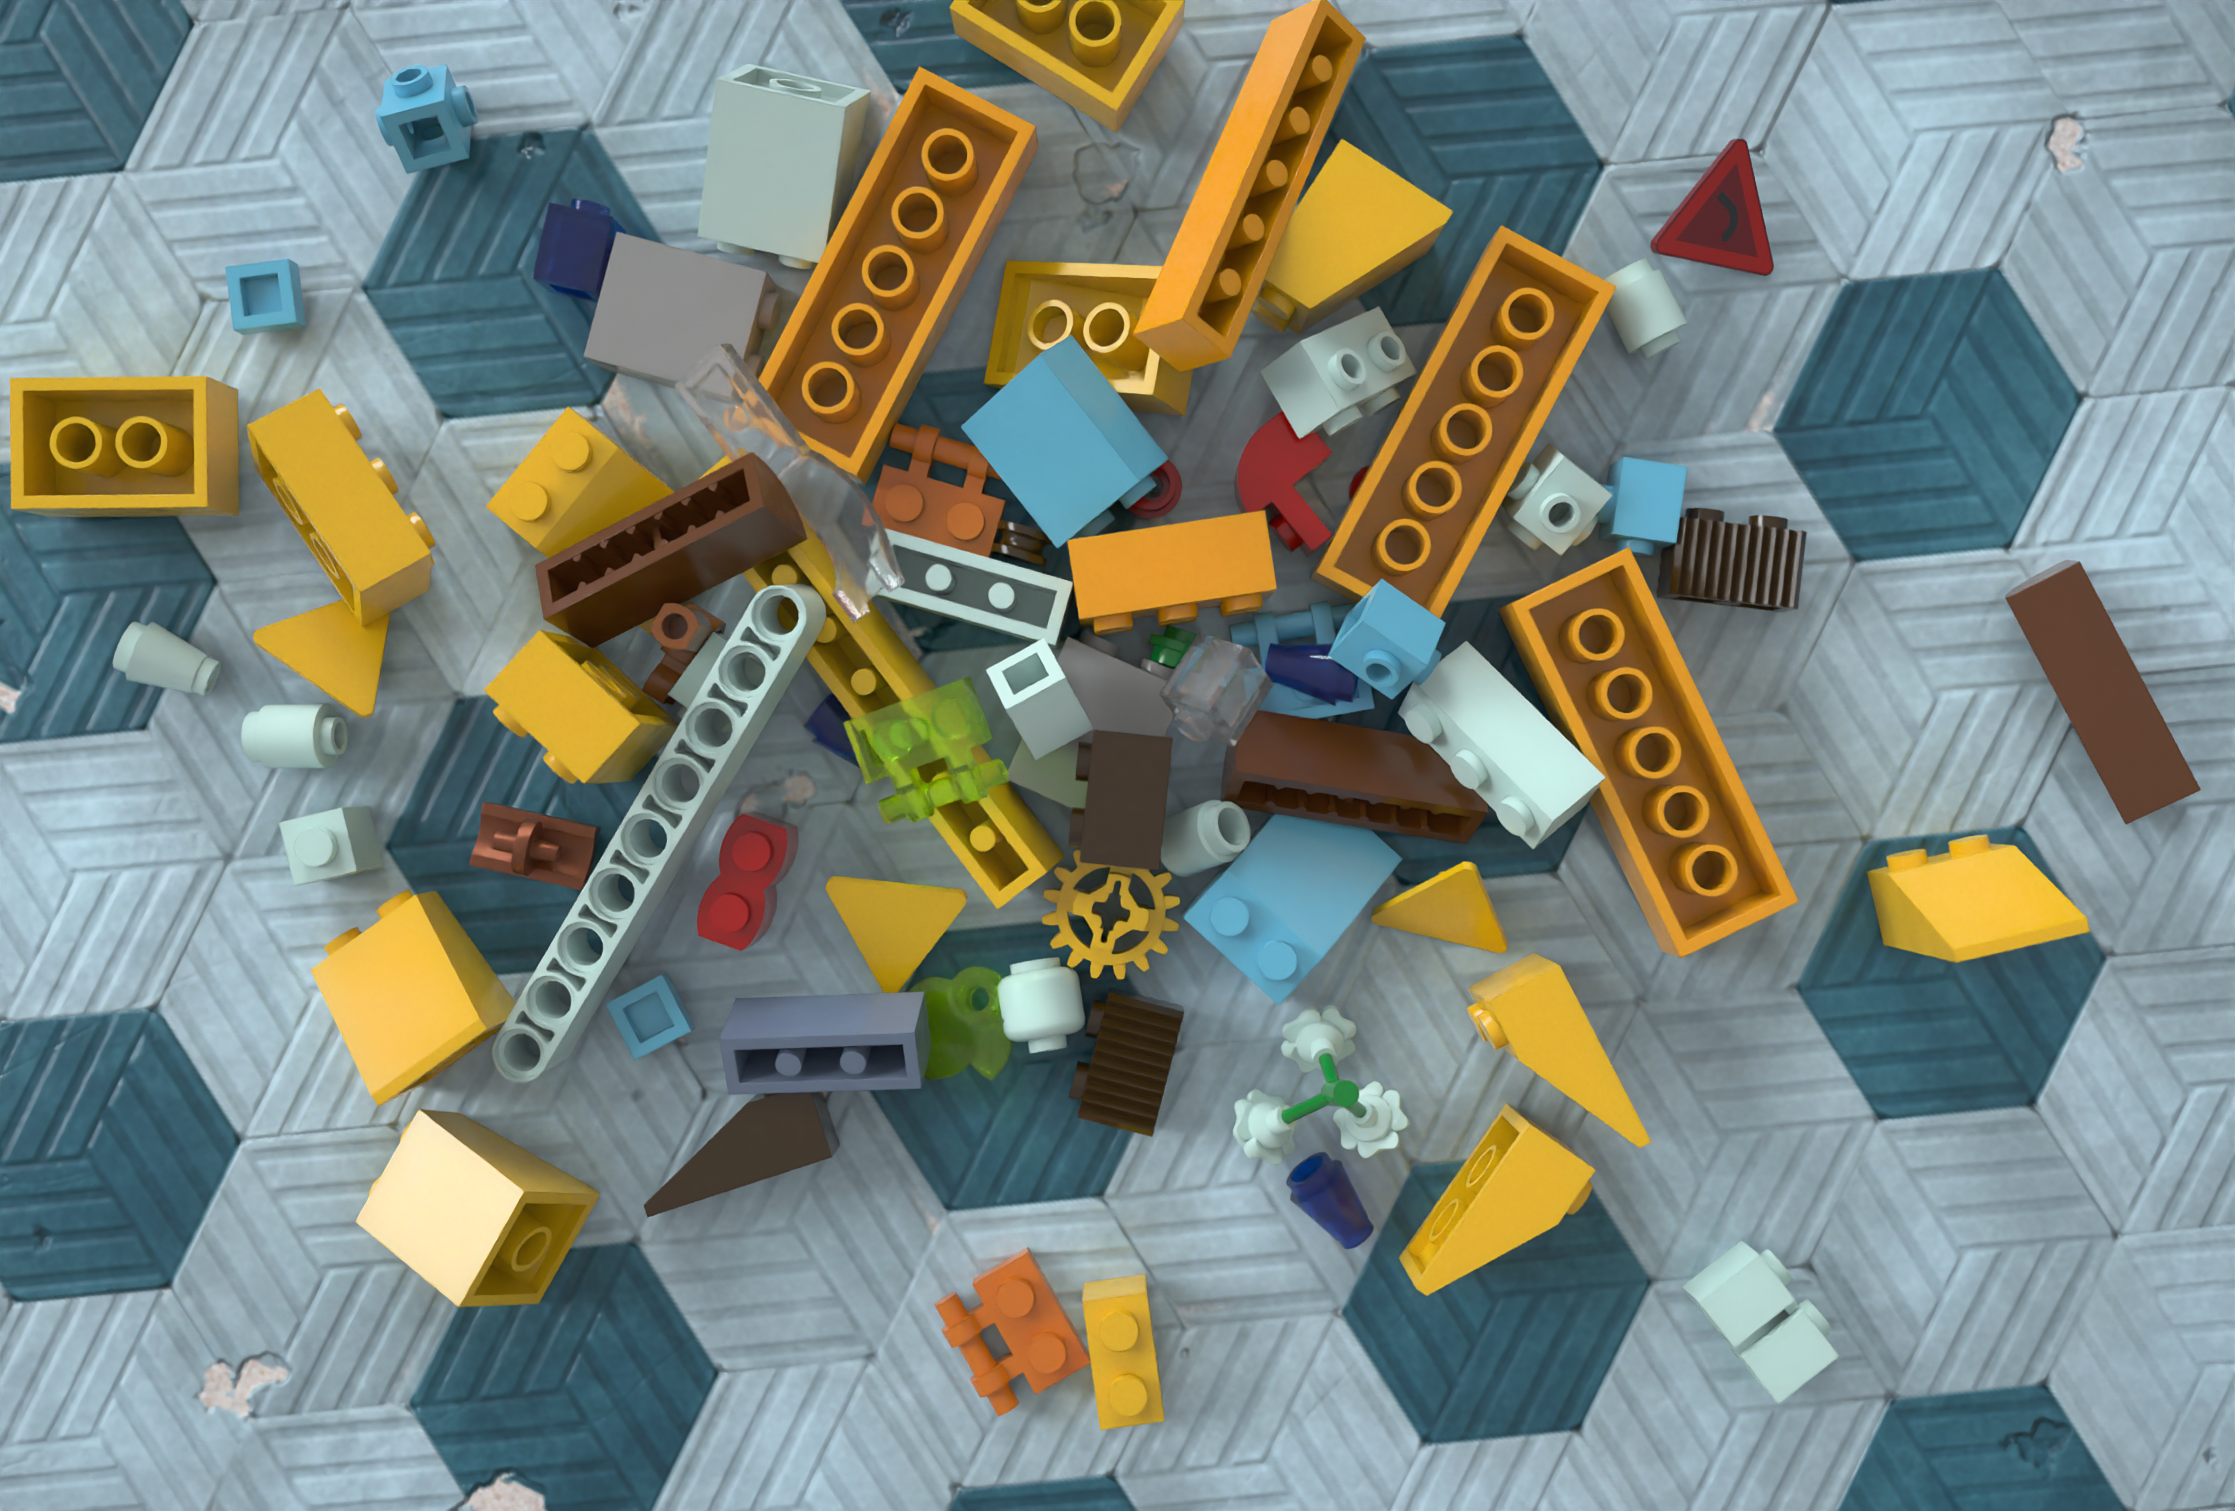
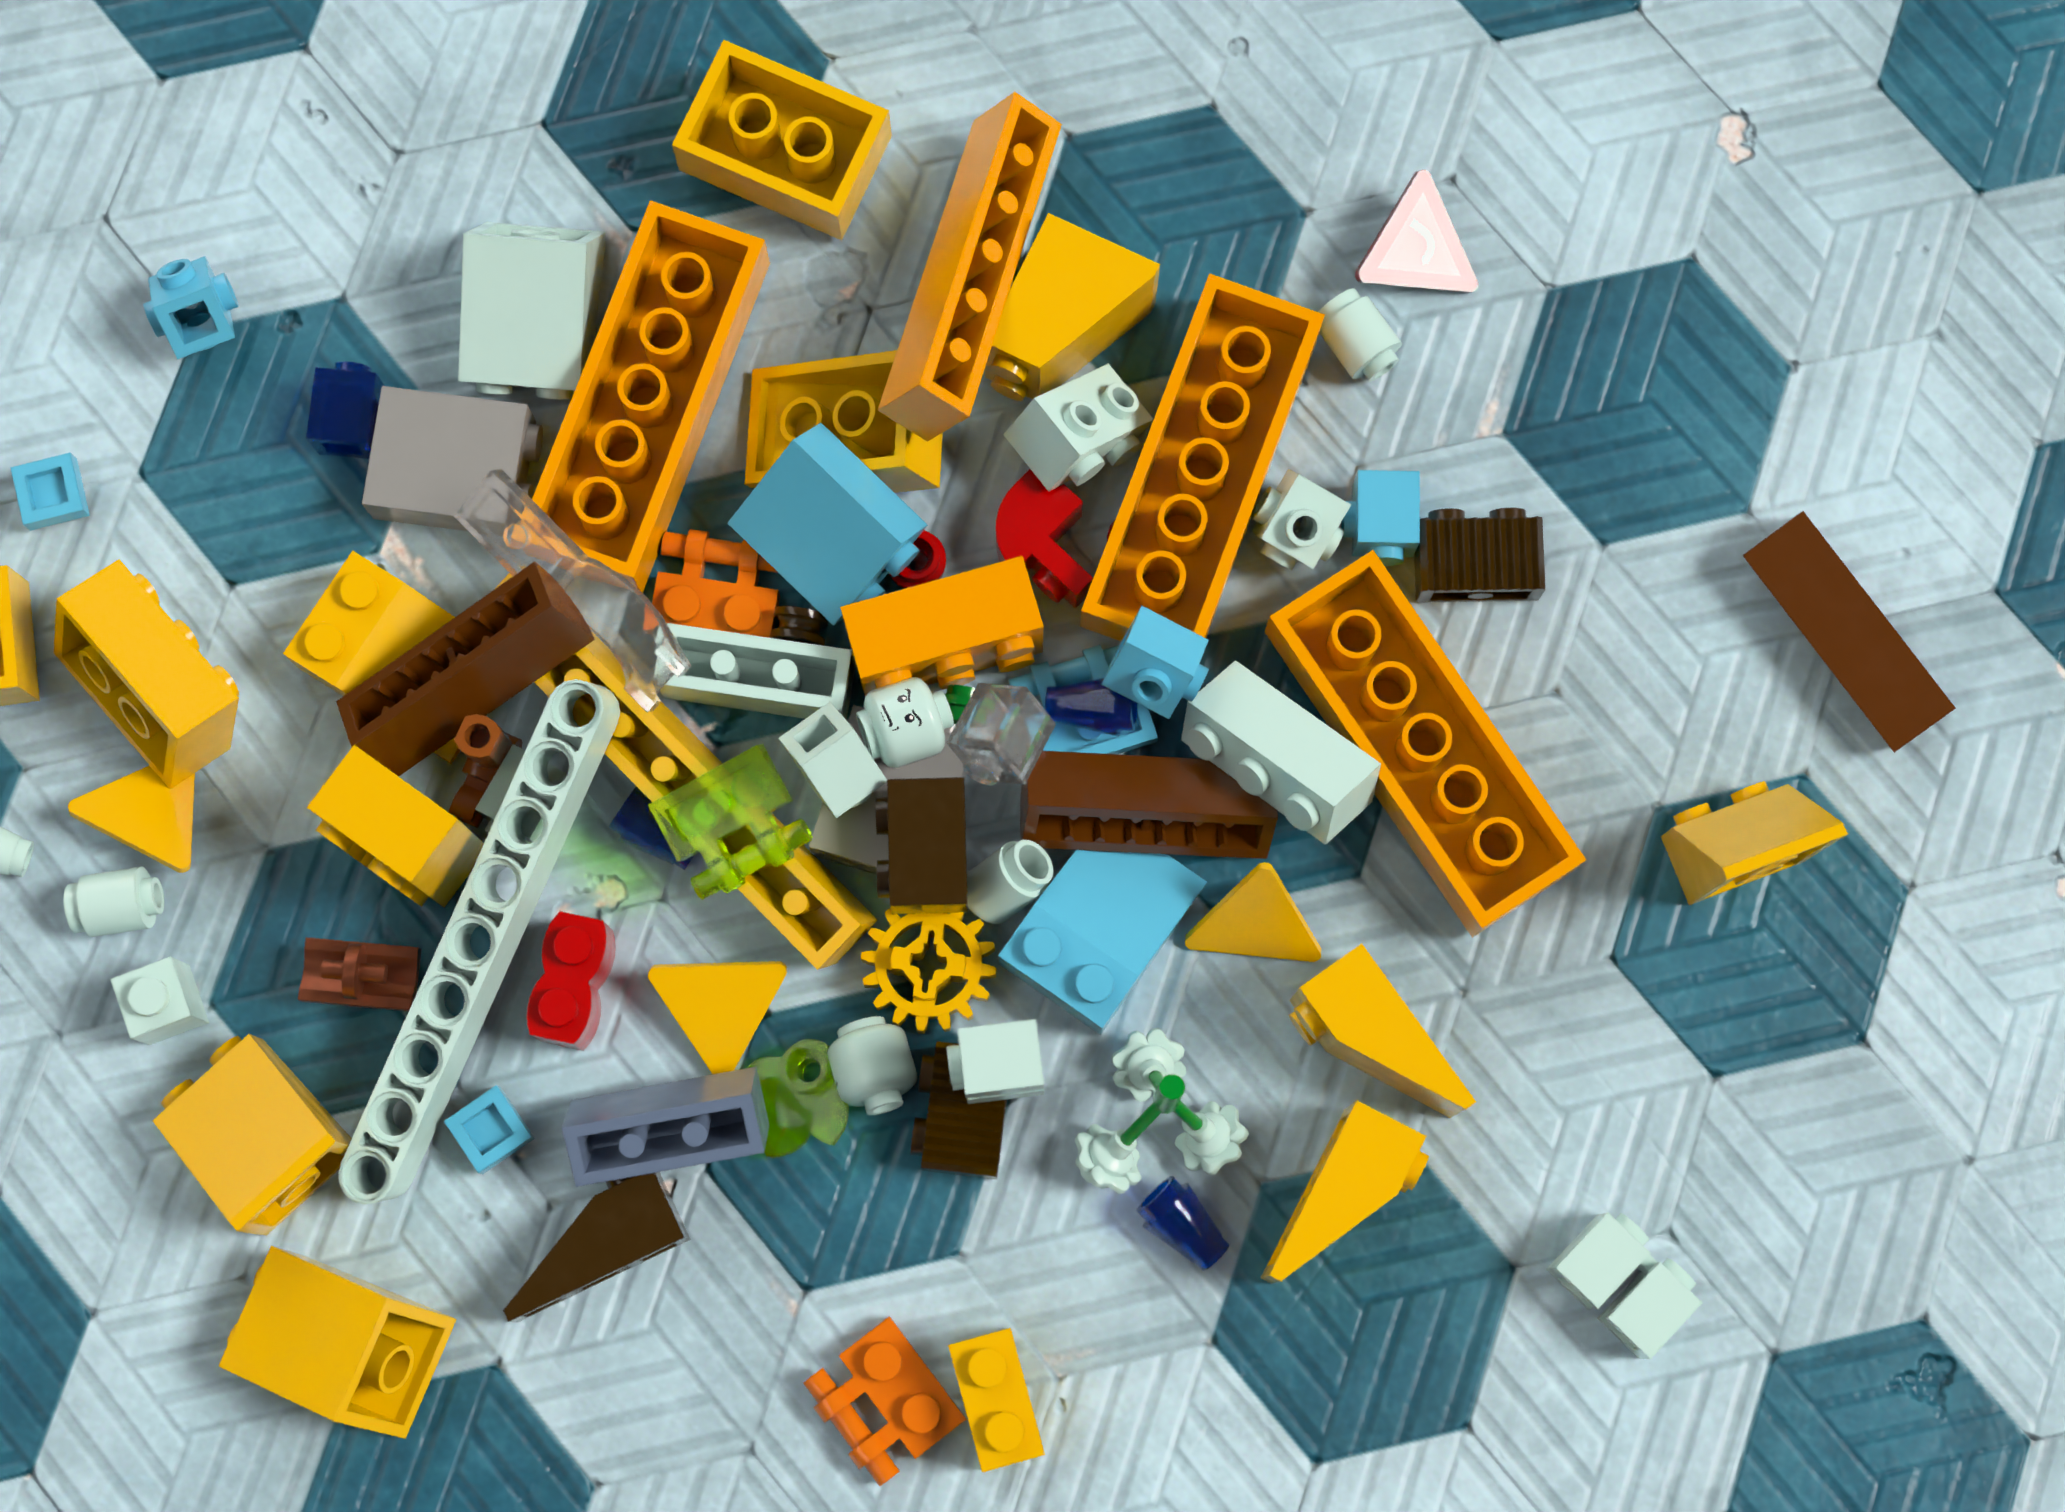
camera: 10 degrees left, 10 degrees down
none -> light aqua head [856,677,954,769]
none -> light aqua piece [947,1019,1044,1104]

